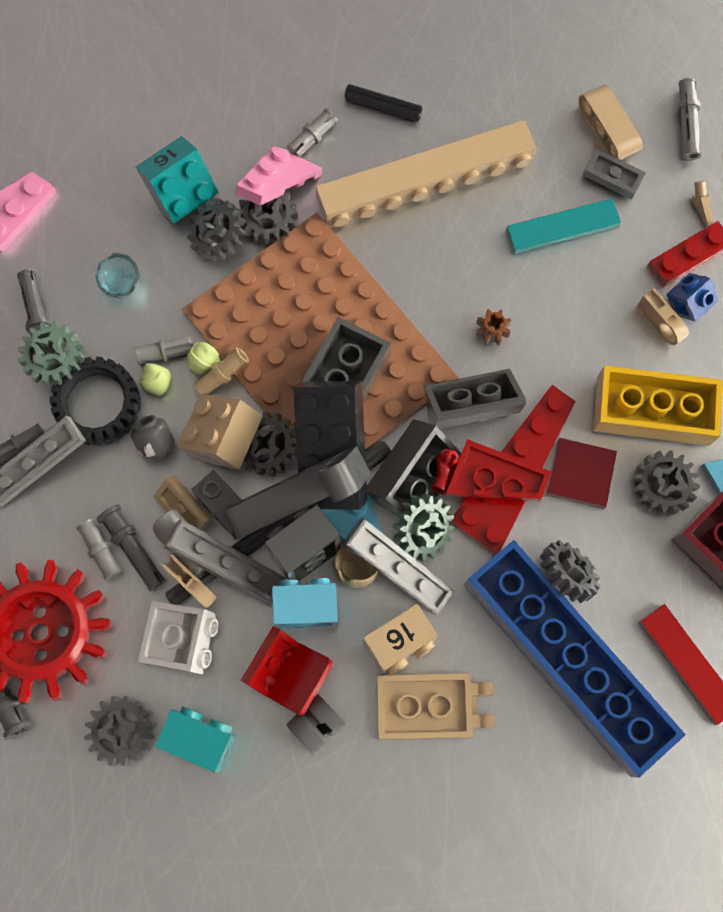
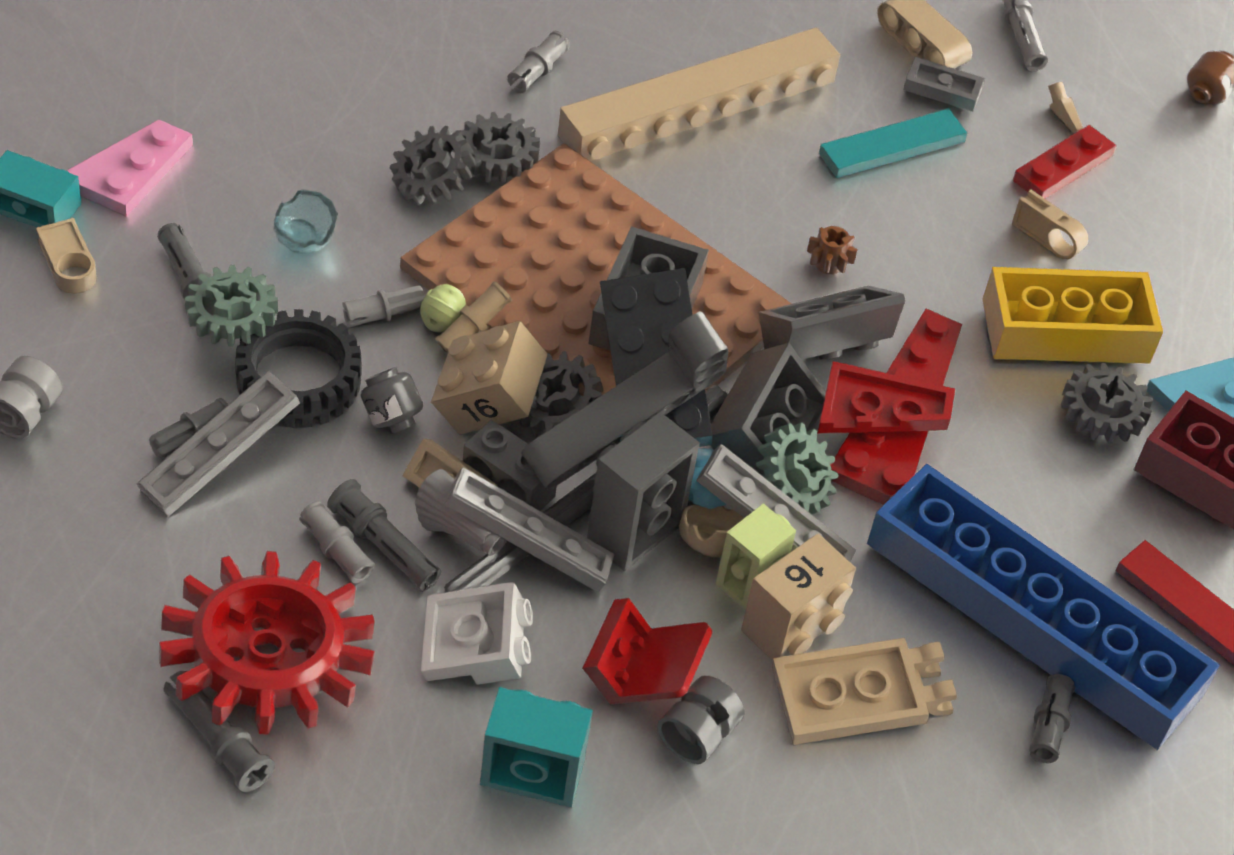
camera: 15 degrees left, 25 degrees down
dark grey gear [84,696,155,766] -> none
teal brick [135,136,219,224] -> none
yellowish green piece [139,363,171,396] -> none
tan piece [160,554,217,609] -> none
bright pink wing [235,146,323,205] -> none
medium azure slope [272,578,338,629] -> none
black axle [344,84,423,121] -> none
red arm [432,449,459,494] -> none
dark grey gear [540,540,601,604] -> none
dark red tile [546,438,617,509] -> none
blue brick [666,273,719,322] -> none
none -> yellowish green brick [715,503,796,610]
none -> dark grey pin [1029,674,1075,763]

